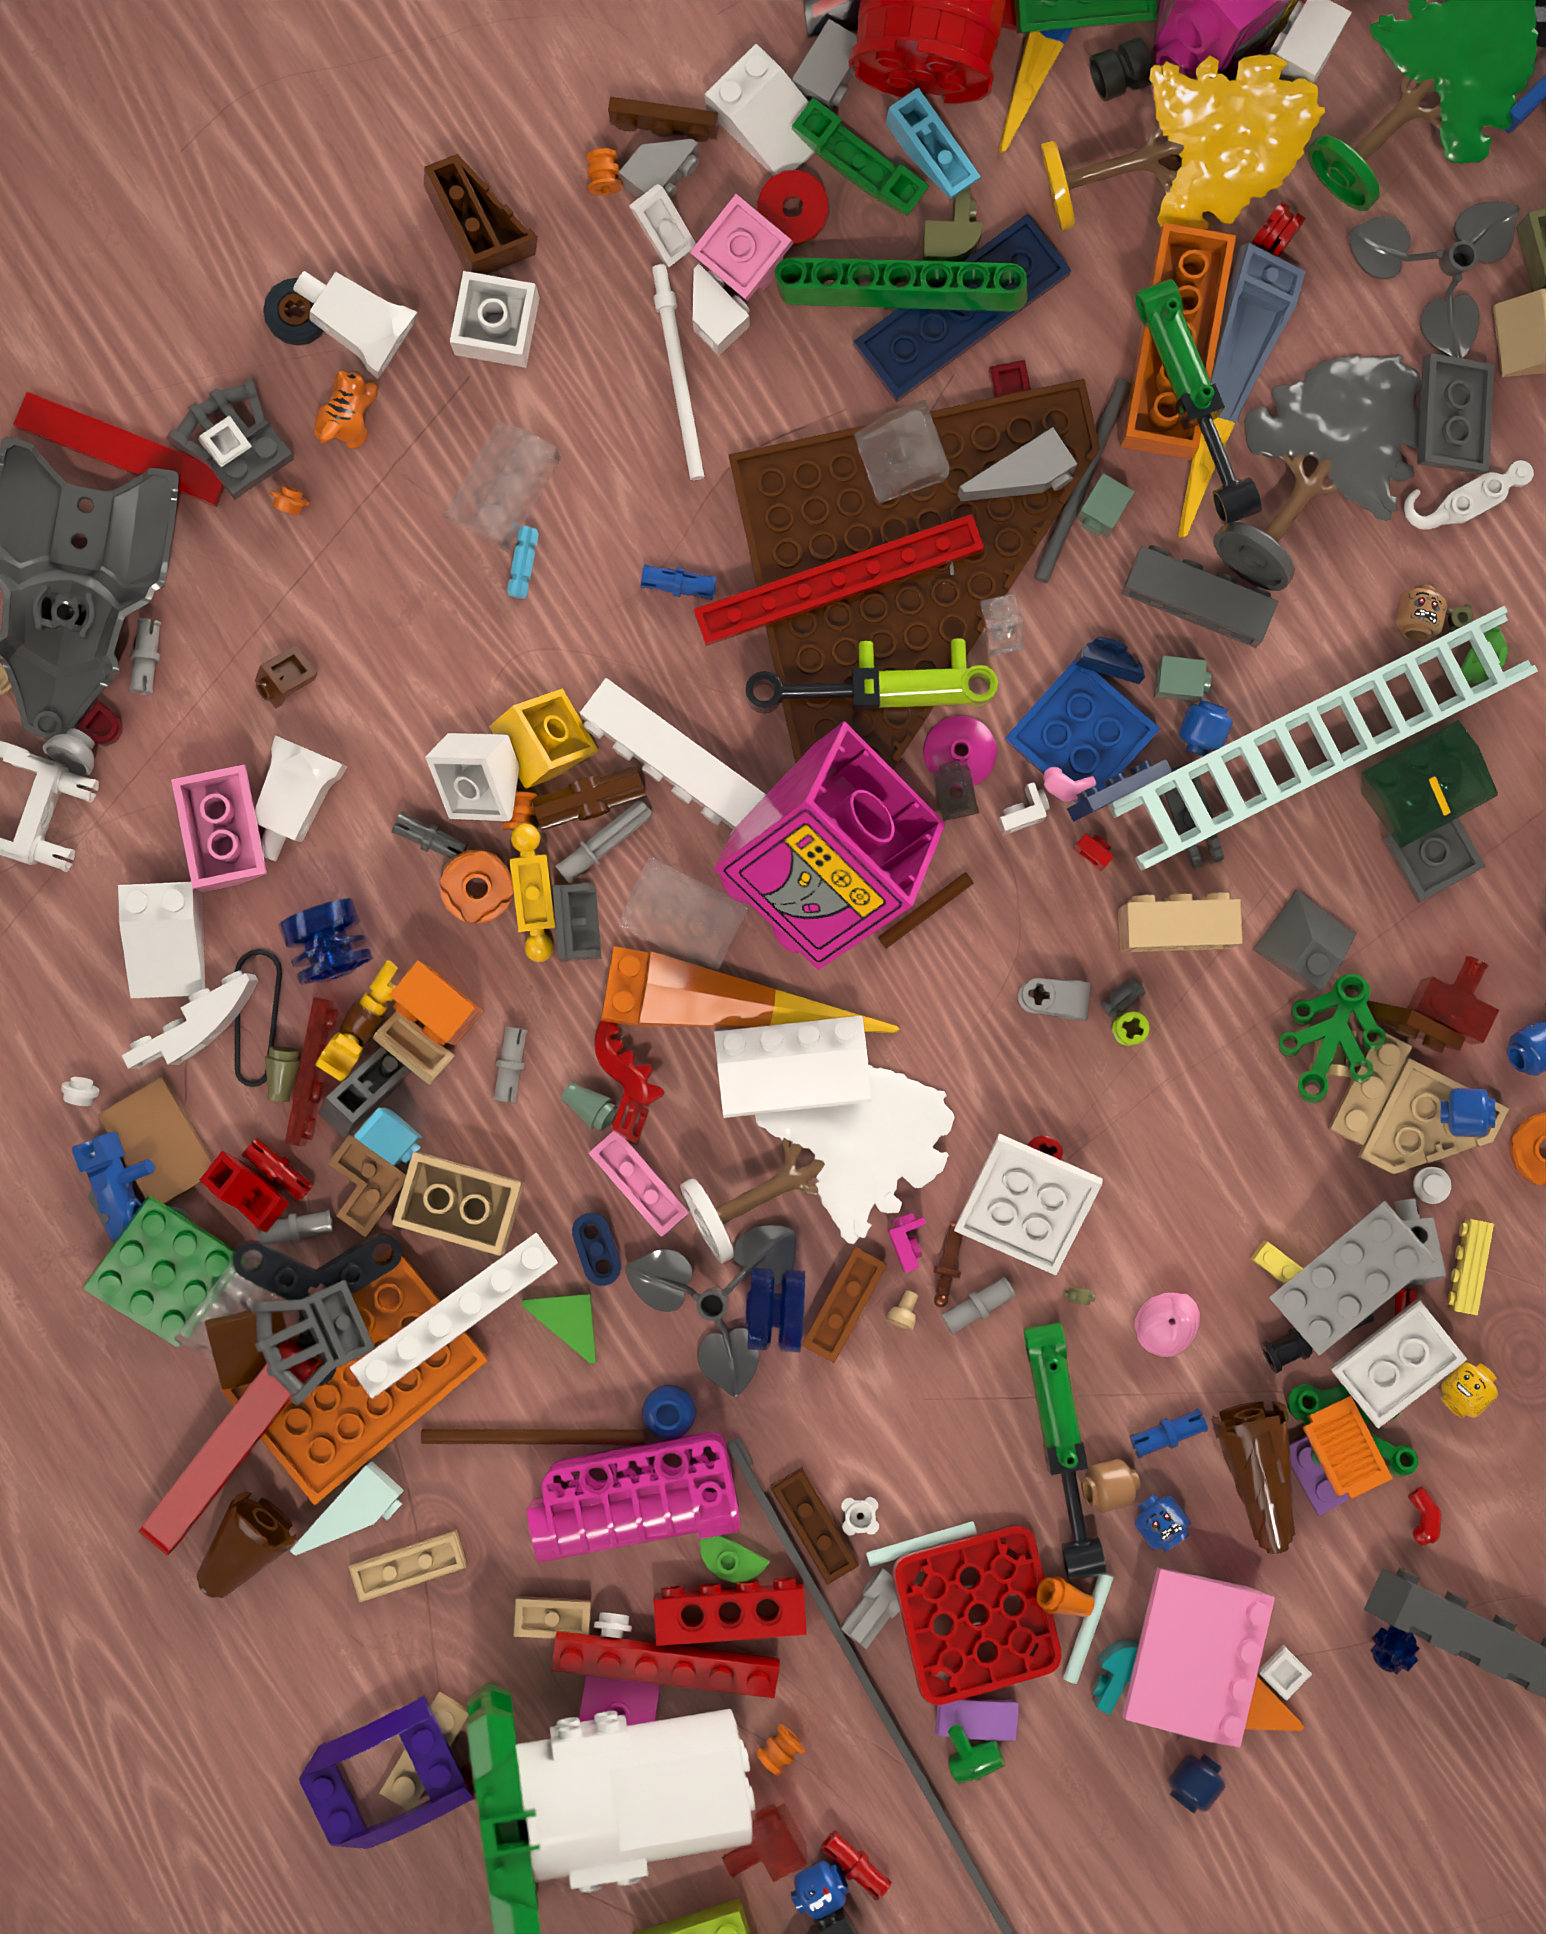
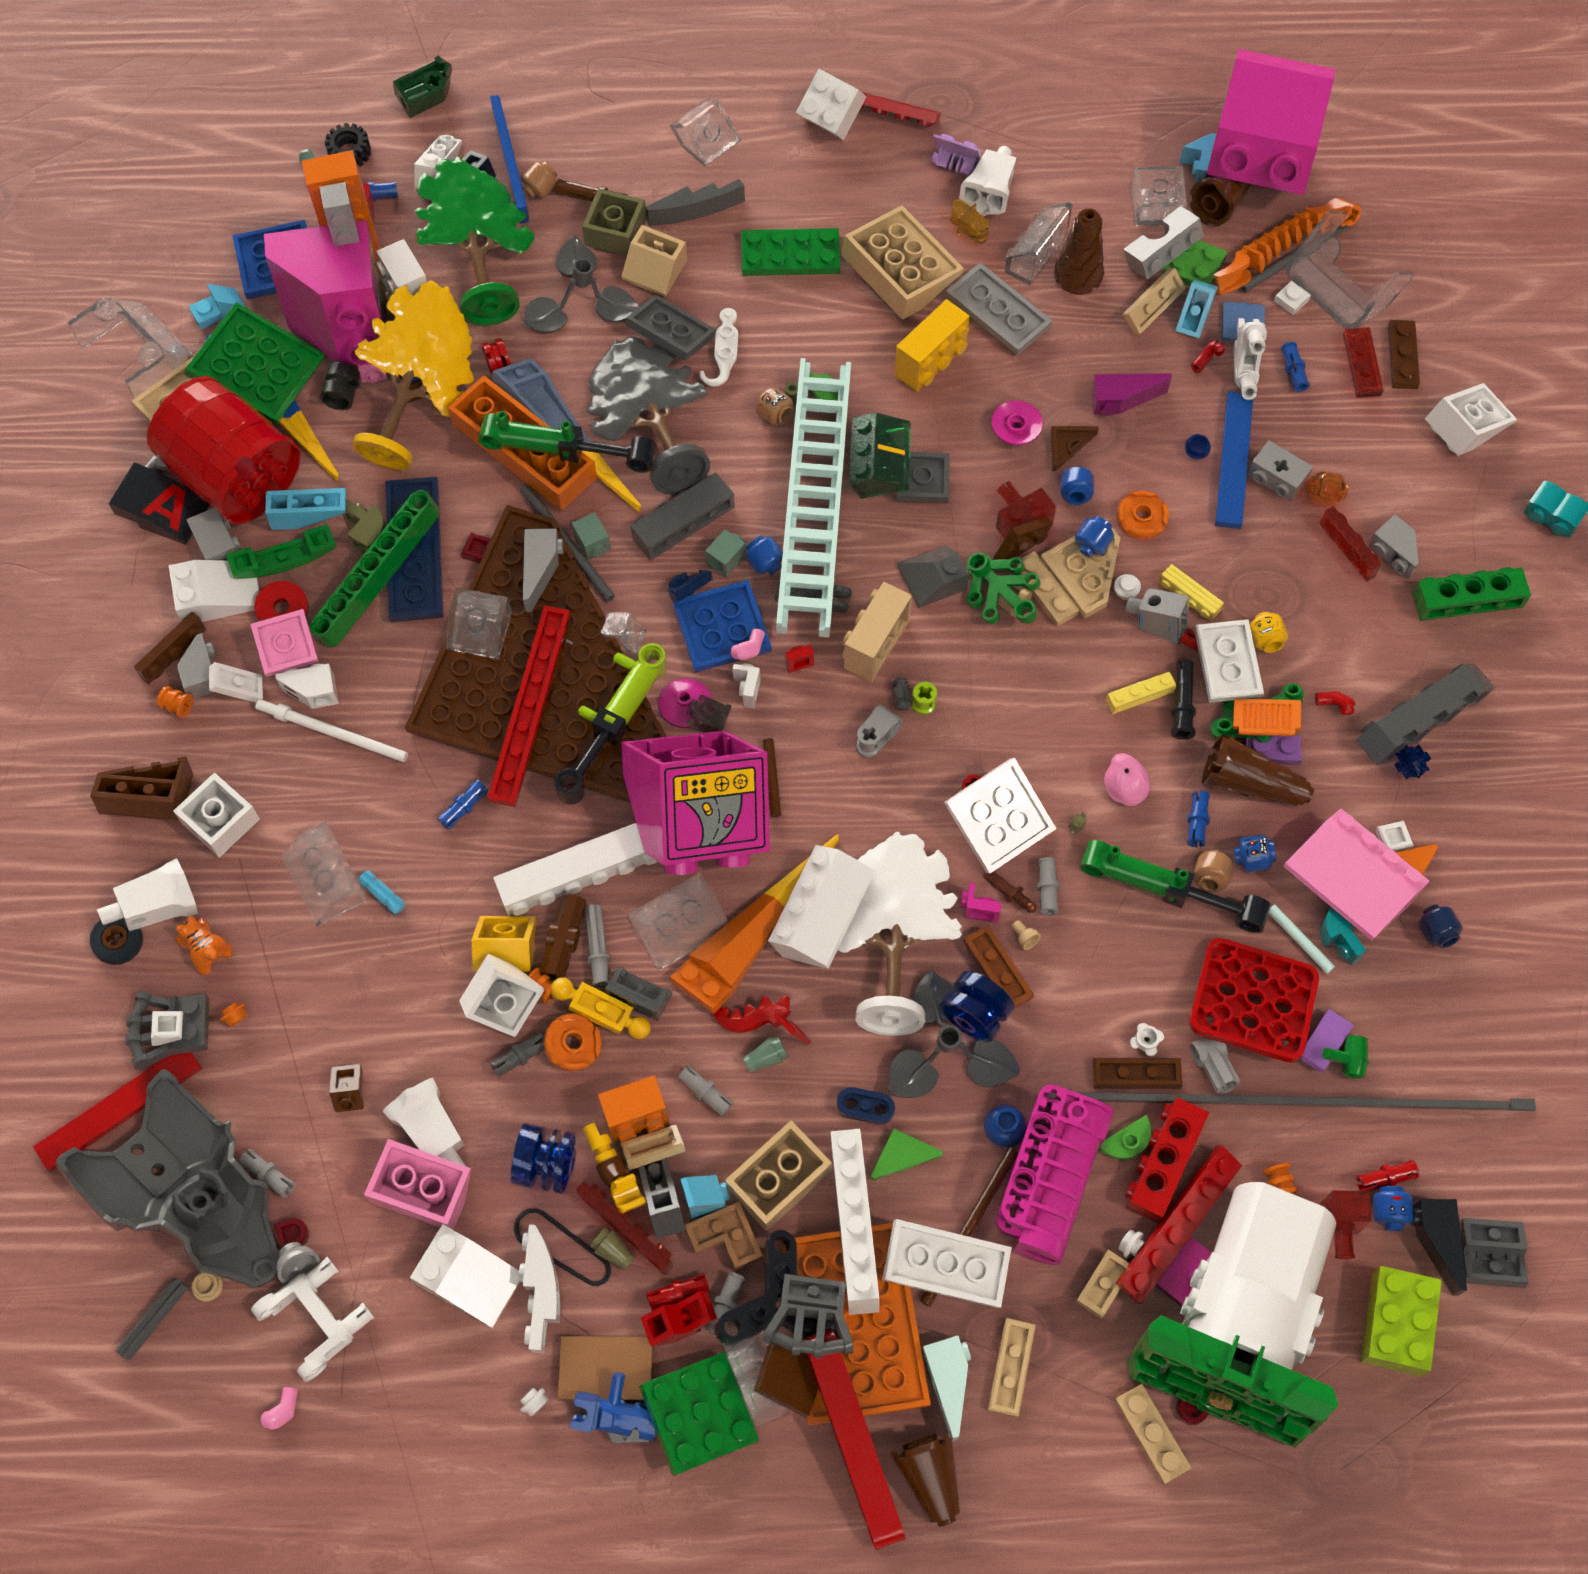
camera: 60 degrees left, 20 degrees down
dark purple wedge [299,1695,474,1849] -> none
bright pink plate [589,1131,689,1237] -> none
light aqua bar [866,1521,977,1567] -> none
orange cone [1037,1576,1095,1617] -> none
plate [1067,759,1172,822] -> none
light grey plate [1269,1201,1436,1356] -> none
none -> white plate [882,1219,1012,1308]

